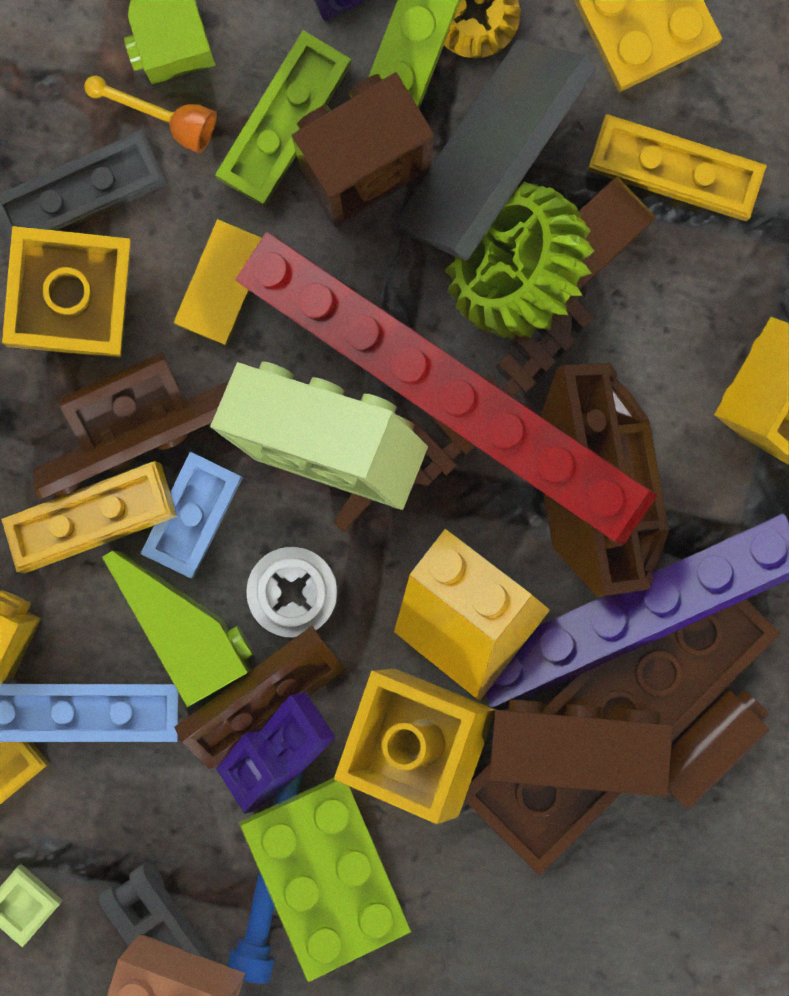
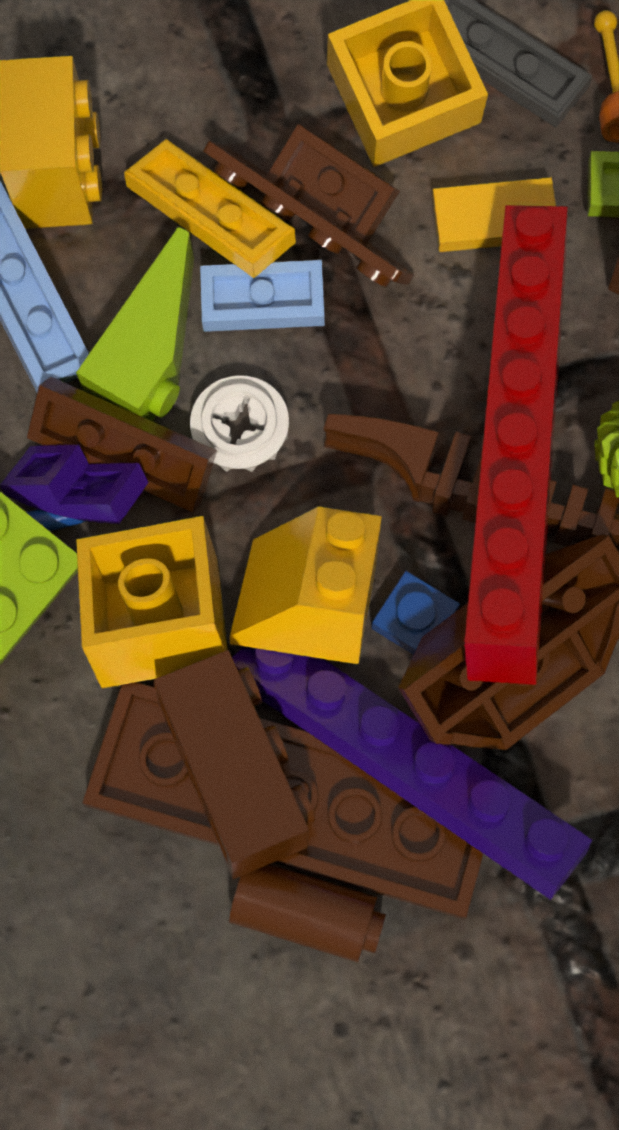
camera: 70 degrees right, 15 degrees down
yellowish green brick [210,361,428,510] -> none
none -> blue plate [372,571,460,655]

